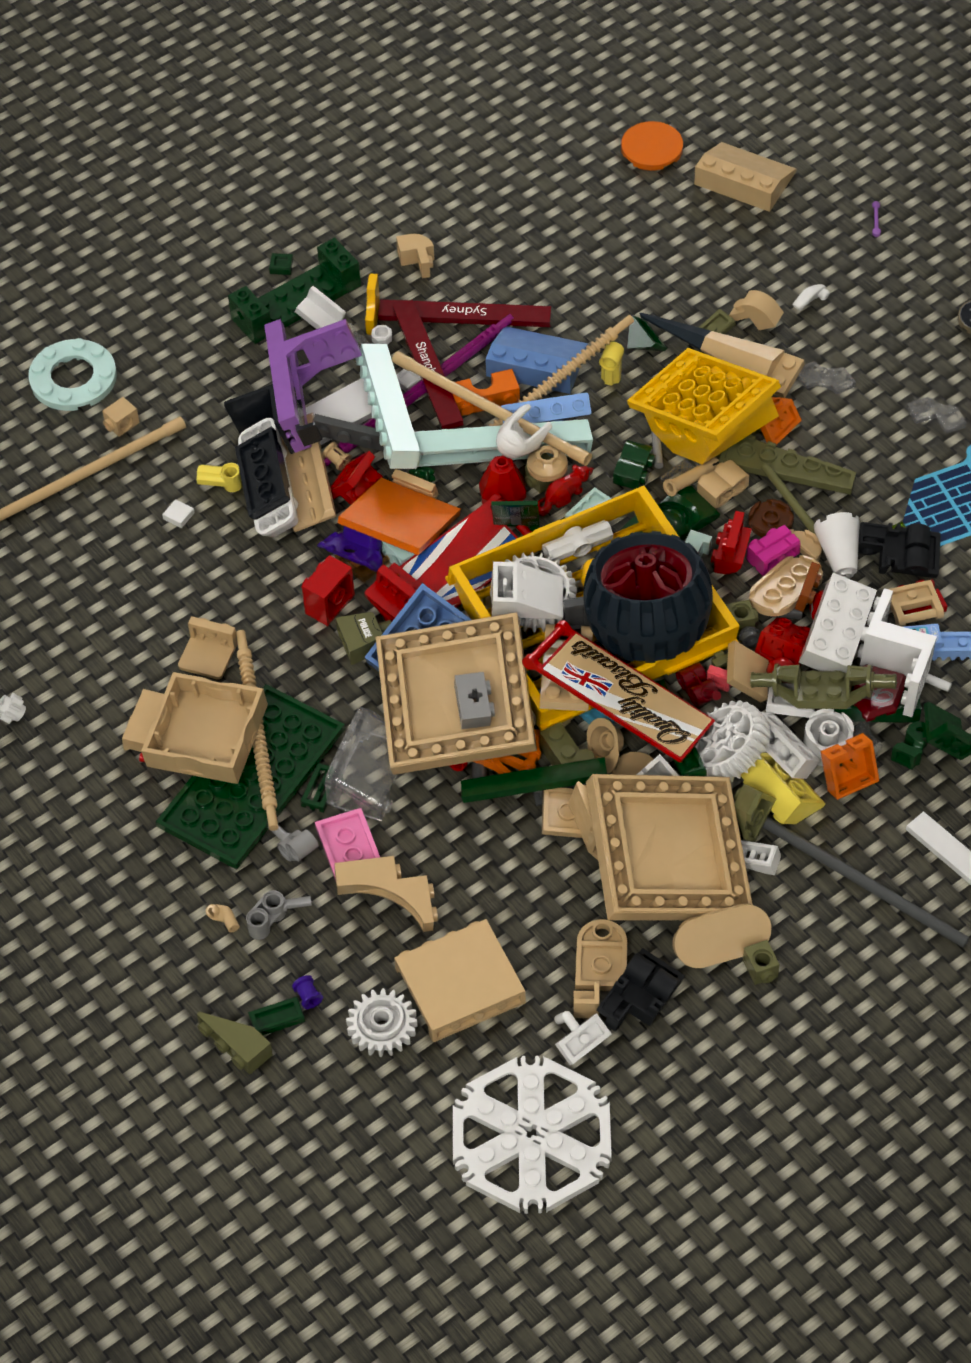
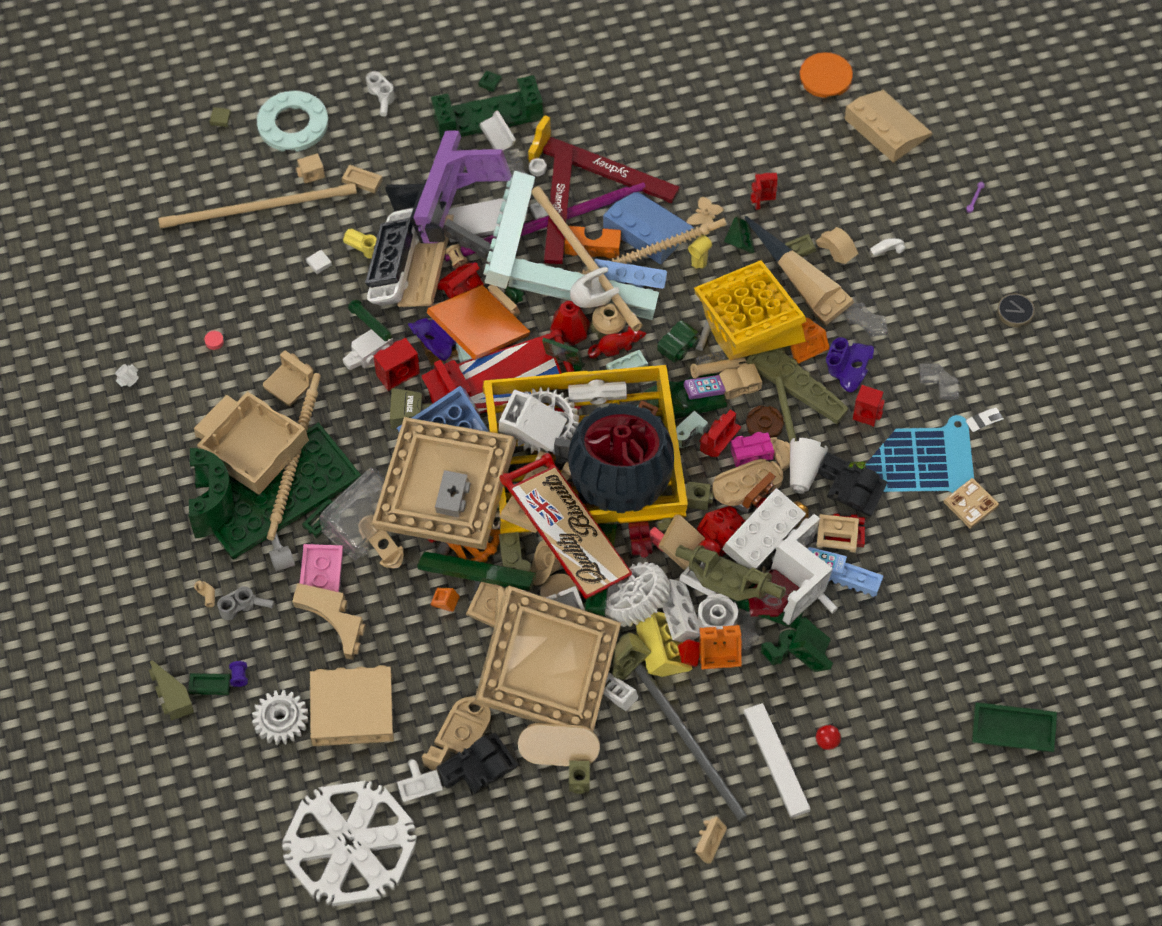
camera: 20 degrees right, 5 degrees up
tan brick [396,234,434,278] -> none
dark grey plate [738,626,760,648] -> none
none -> dark green cylinder [189,448,234,539]
none -> coral tile [204,331,224,350]
none -> tan tile [342,165,382,193]
none -> white hinge [343,329,393,370]
none -> dark green axle [348,299,392,341]
none -> tan piece [358,515,404,568]
none -> white beam [366,71,394,117]
none -> orange slope [430,588,460,612]
none -> red slope [678,639,700,667]
none -> tile [684,375,726,400]
none -> tan piece [687,197,723,225]
none -> tan plate [695,817,727,863]
none -> red bracket [751,173,778,210]
none -> dark purple piece [826,338,874,392]
none -> red brick [853,385,885,427]

